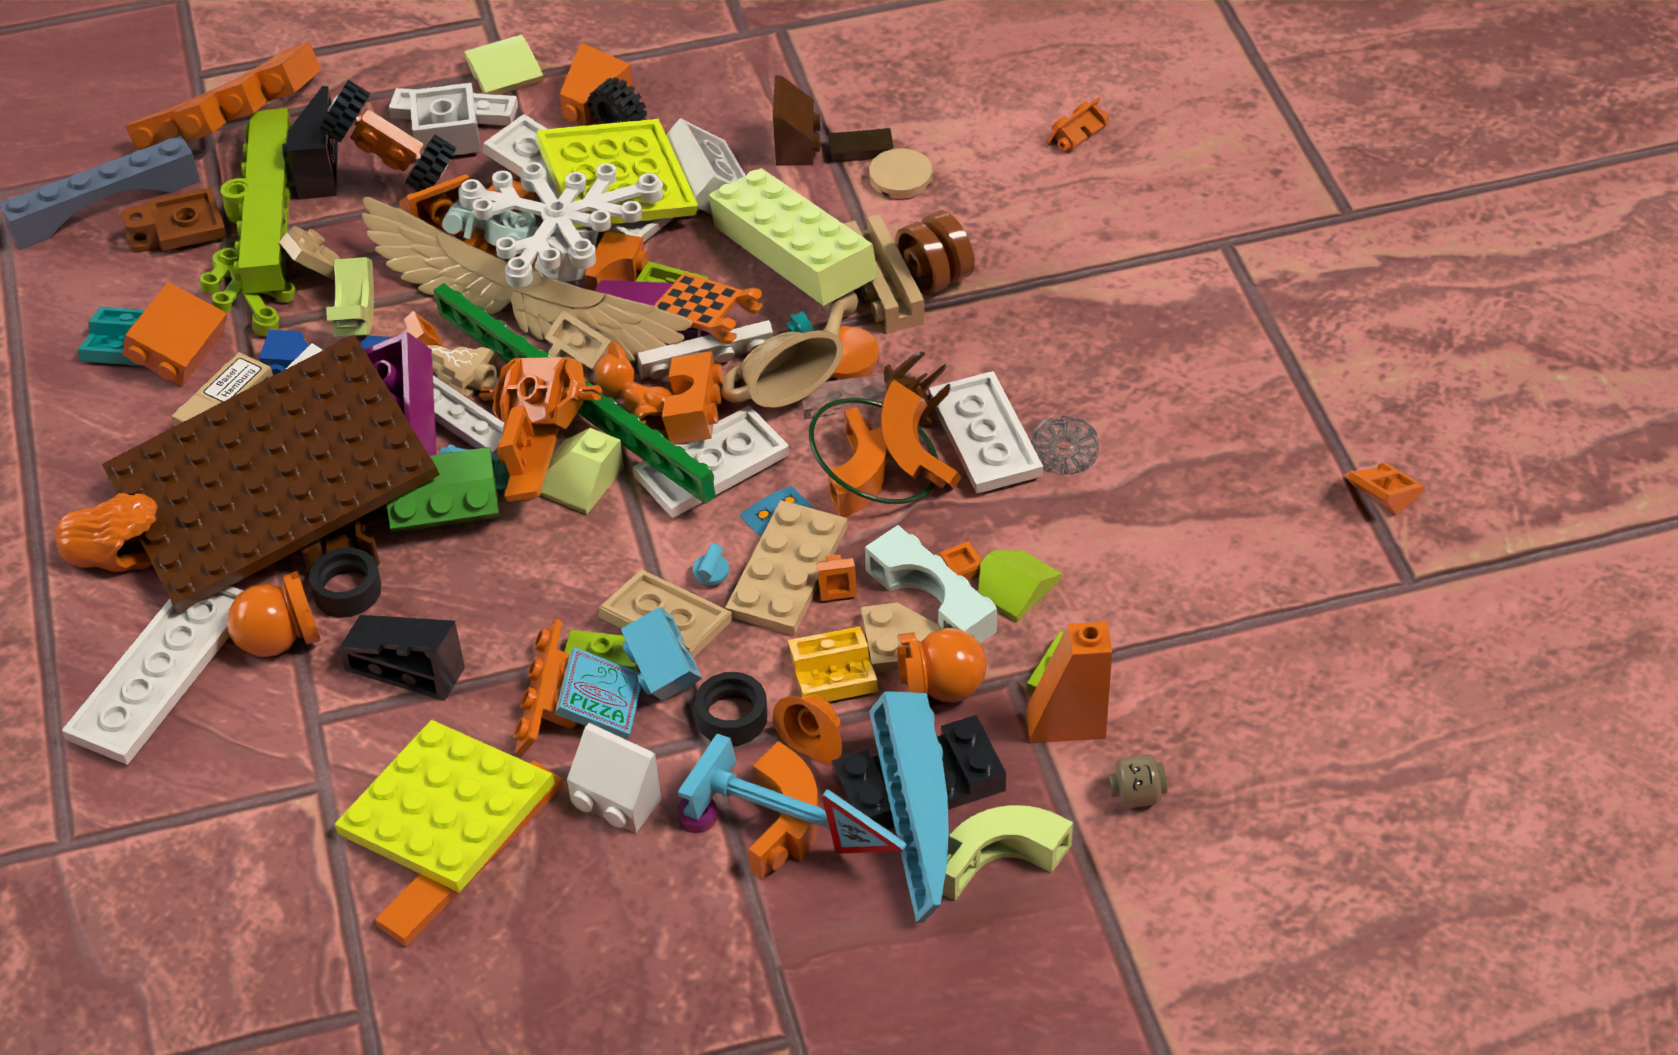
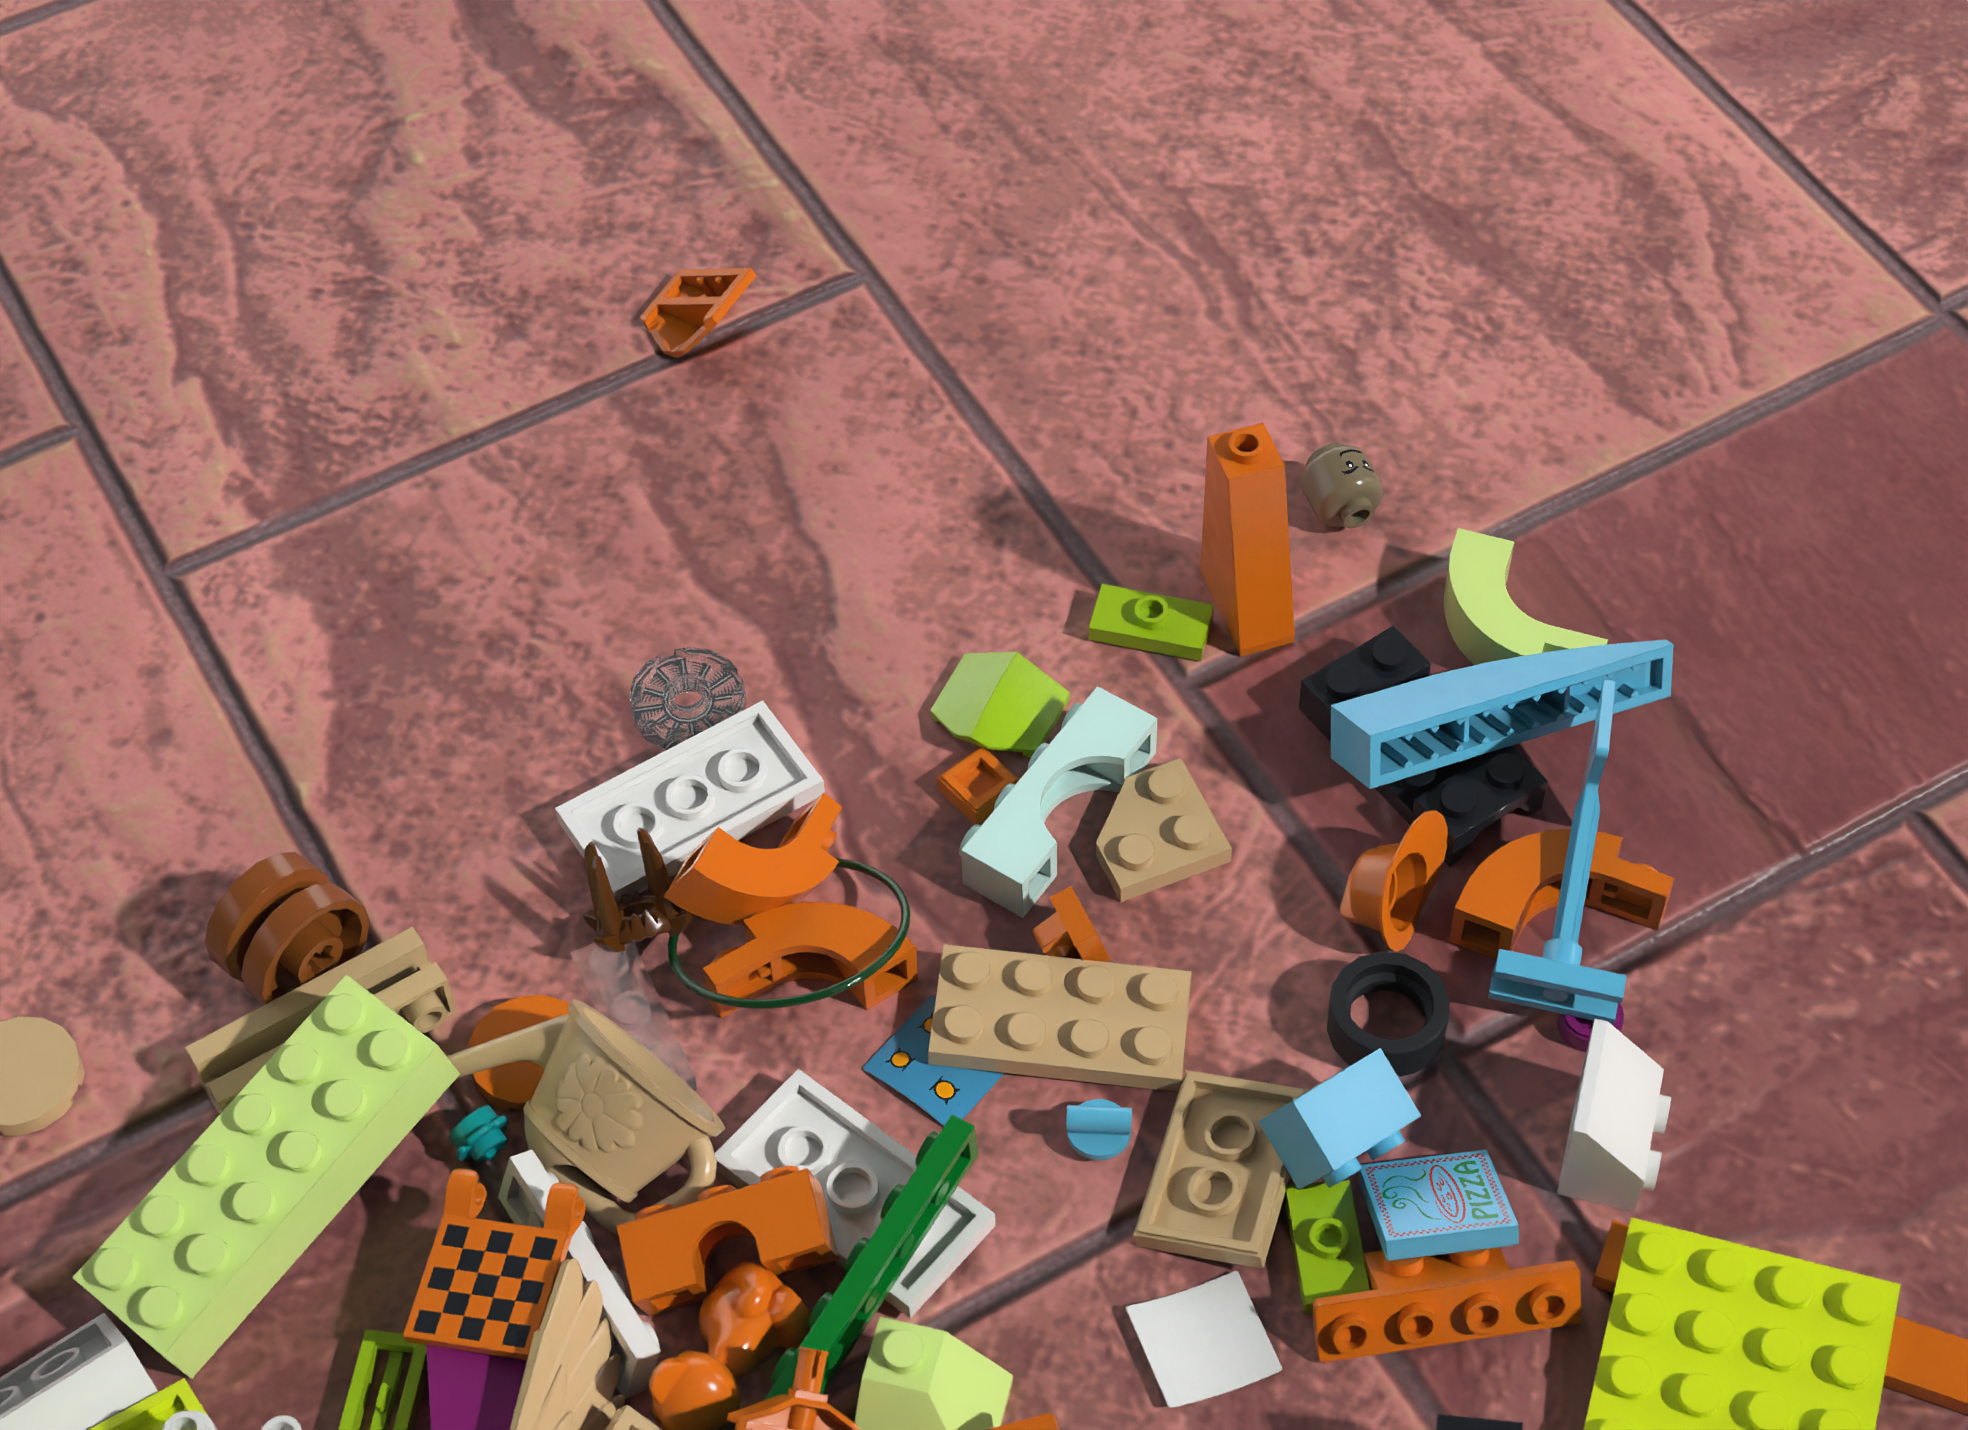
camera: 105 degrees left, 5 degrees up
yellow slope [788,626,879,702] -> none
orange tile [897,628,987,702] -> none
none -> white sticker [1126,1271,1282,1408]

